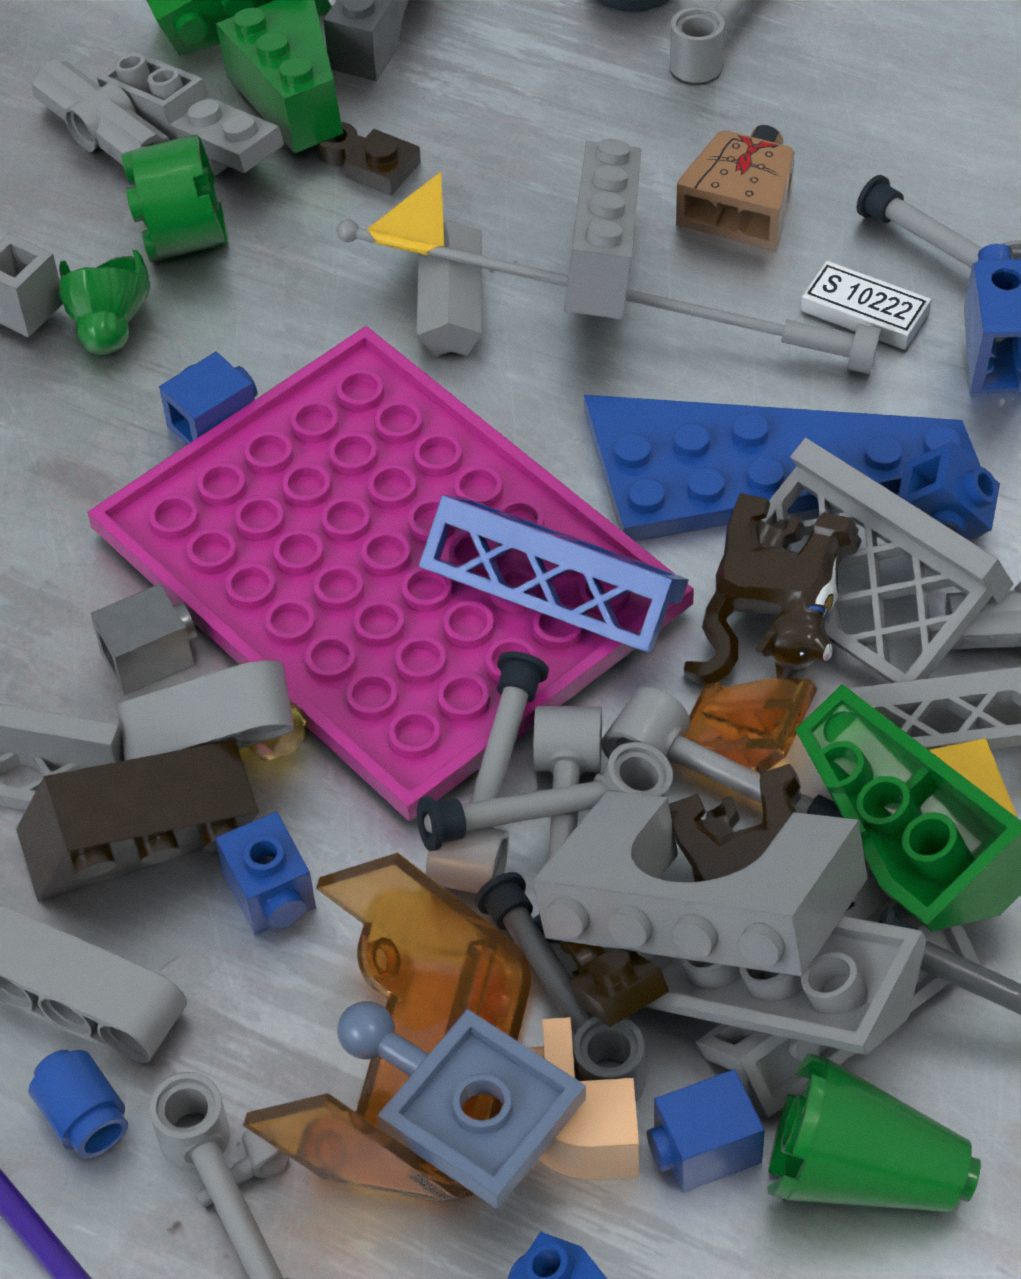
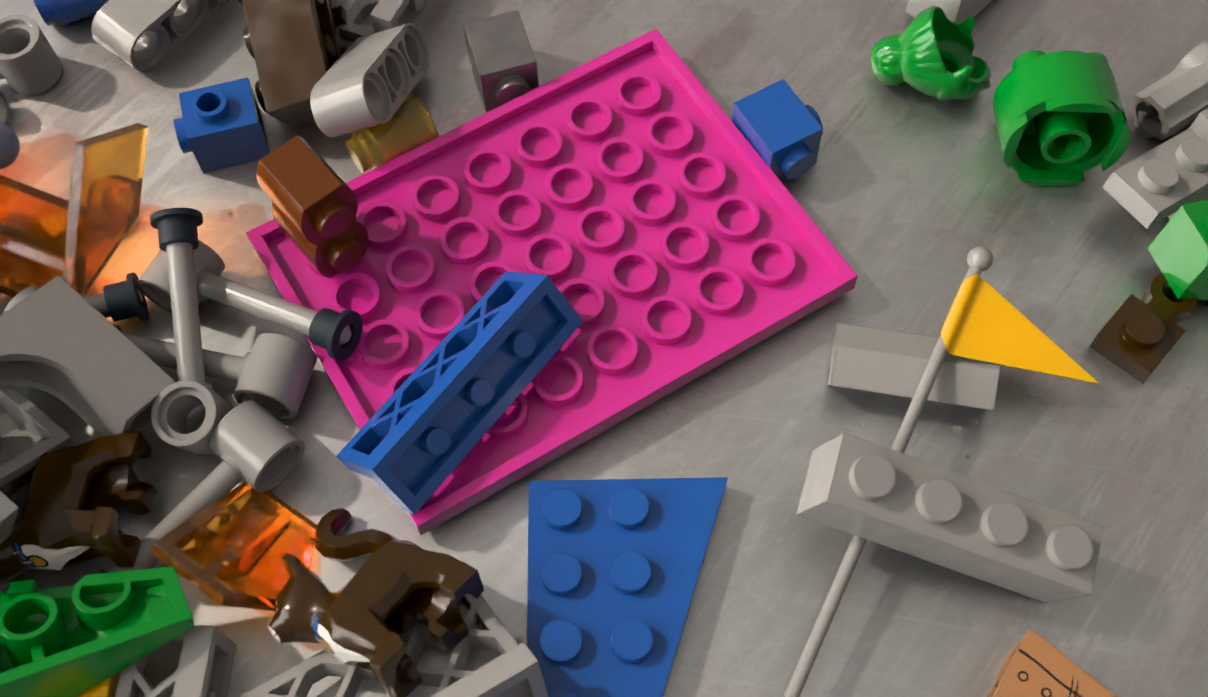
camera: 100 degrees right, 10 degrees up
none -> reddish brown brick [256,135,368,278]

